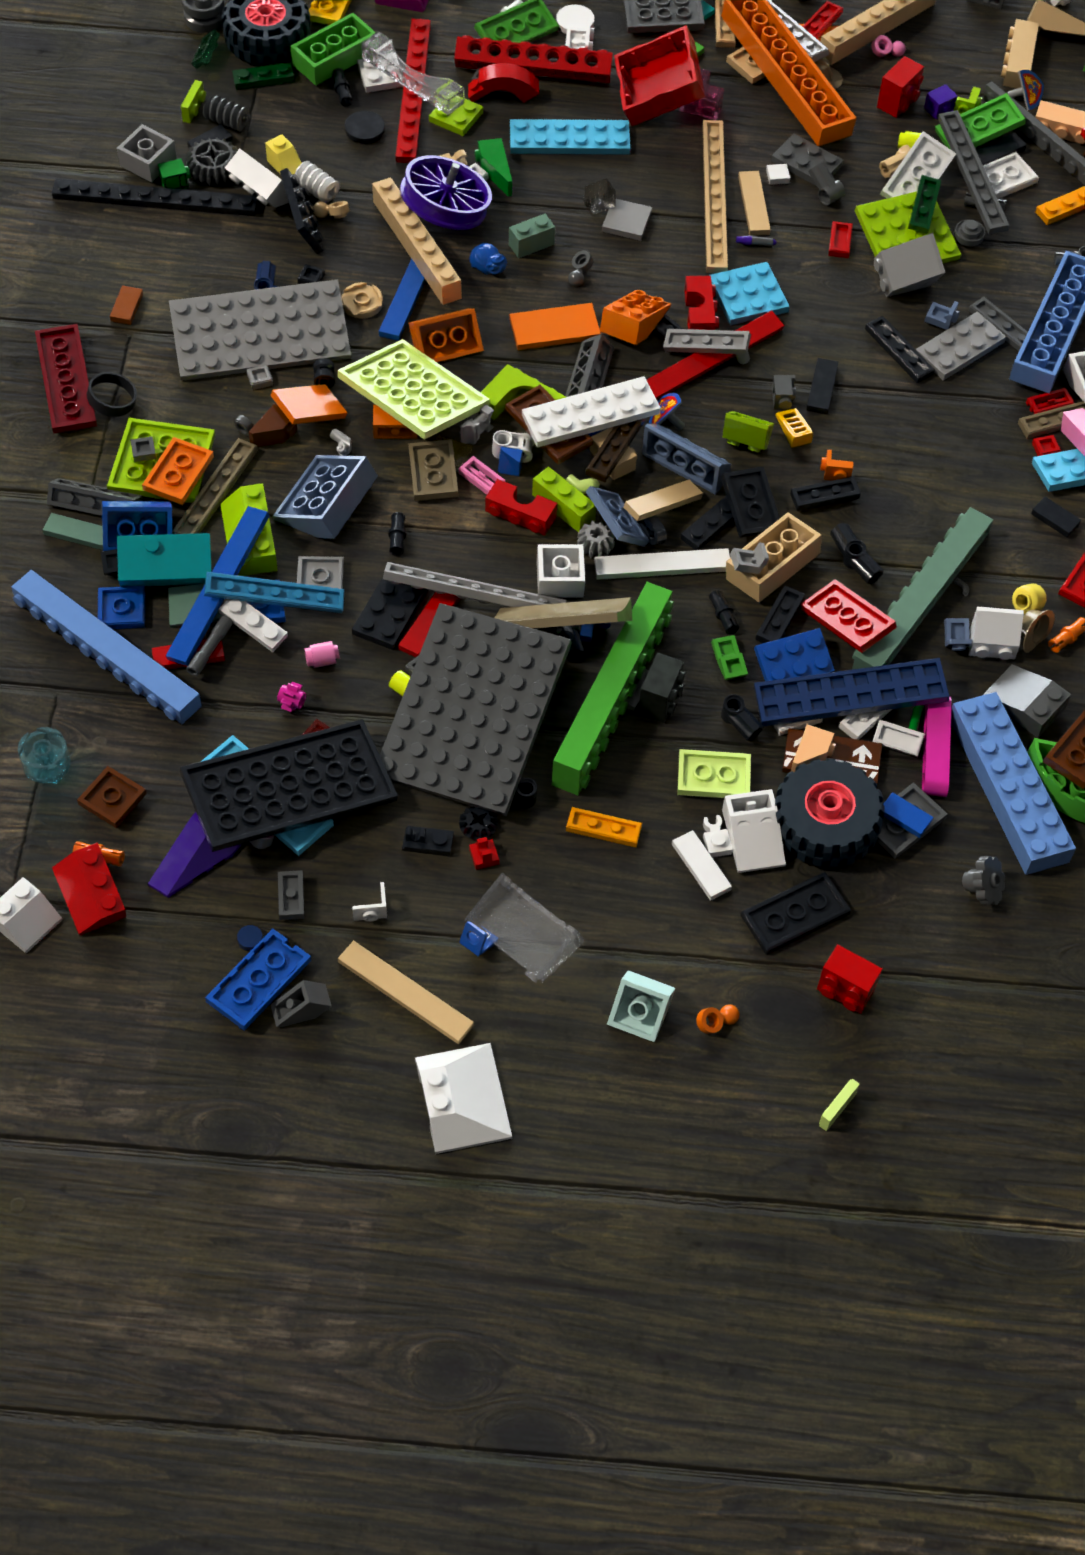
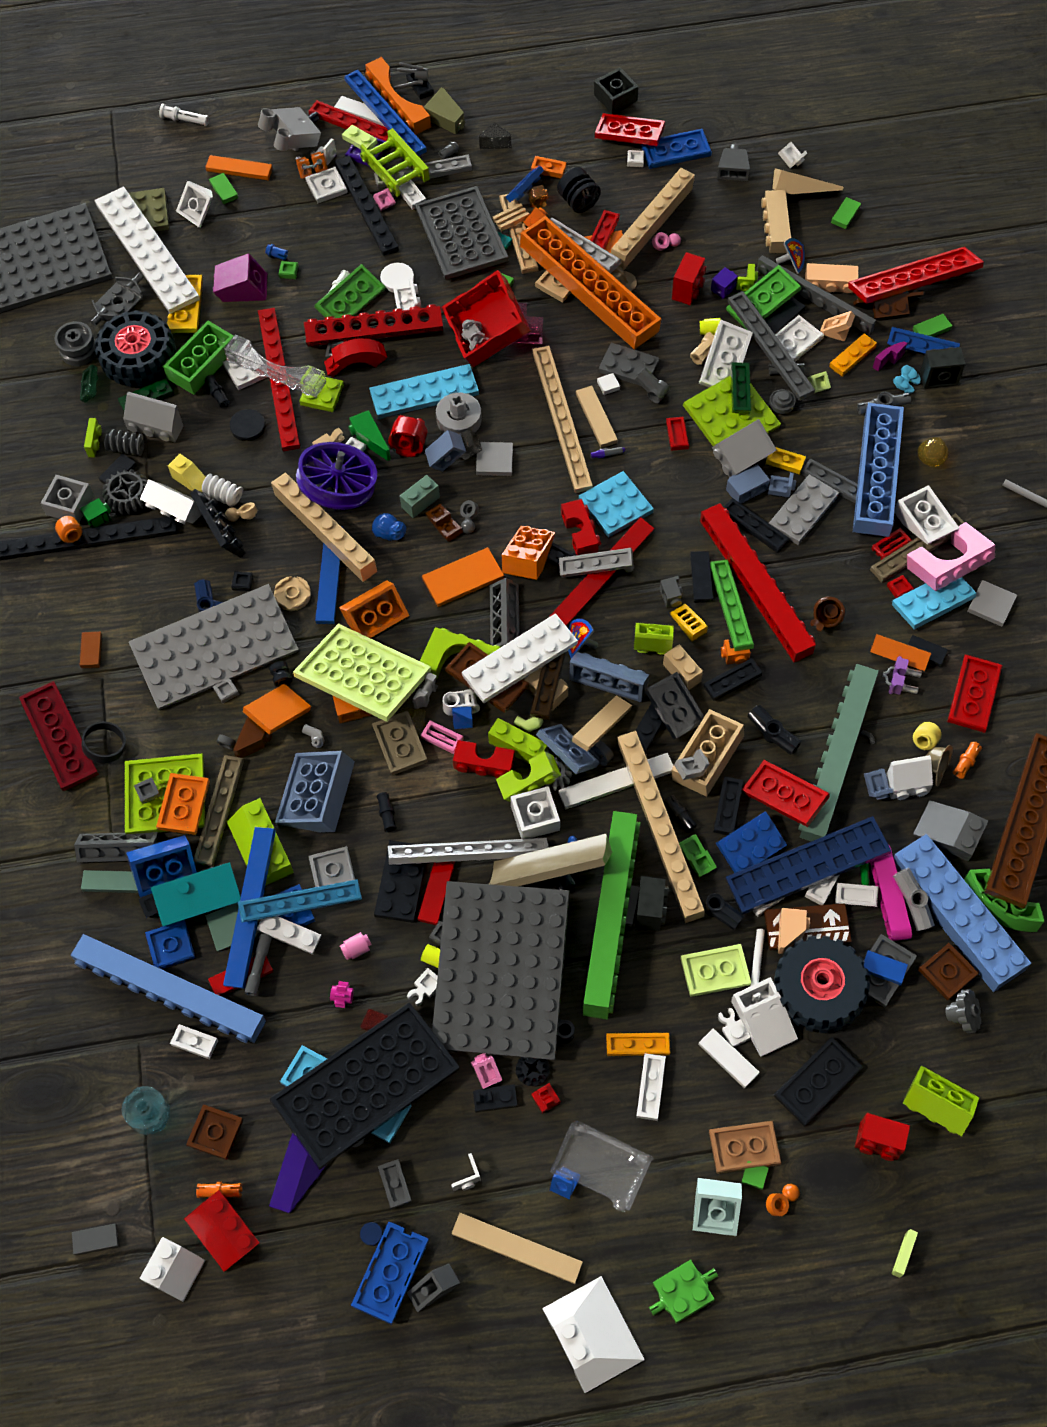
camera: 10 degrees left, 5 degrees up
none -> orange head [55,516,82,543]
none -> light grey slope [123,392,183,442]
none -> white plate [170,1024,218,1060]
none -> red brick [388,415,428,457]
none -> white plate [407,968,438,1007]
none -> sand blue brick [425,430,466,472]
none -> reddish brown slope [426,504,463,542]
none -> light grey piece [436,392,482,438]
none -> light grey piece [462,320,490,350]
none -> bright pink bracket [471,1053,502,1089]
none -> lime arch [496,751,561,802]
none -> tan brick [618,731,704,923]
none -> white plate [636,1053,666,1121]
none -> bright green plate [649,1260,718,1324]
none -> tan brick [663,644,703,690]
none -> red brick [700,503,816,663]
none -> medium nougat tile [709,1121,781,1174]
none -> bright green tile [710,559,754,651]
none -> sand blue brick [726,464,770,503]
none -> bright green tile [741,1161,769,1190]
none -> white bar [750,929,765,986]
none -> yellow plate [766,447,806,474]
none -> yellowish green slope [807,371,831,393]
none -> reddish brown hat [810,597,845,631]
none -> light nougat slope [820,311,855,341]
none -> orange tile [870,634,931,671]
none -> medium lavender piece [882,656,922,695]
none -> light grey piece [893,868,935,931]
none -> lime slope [903,1066,979,1136]
none -> reddish brown plate [919,943,978,1001]

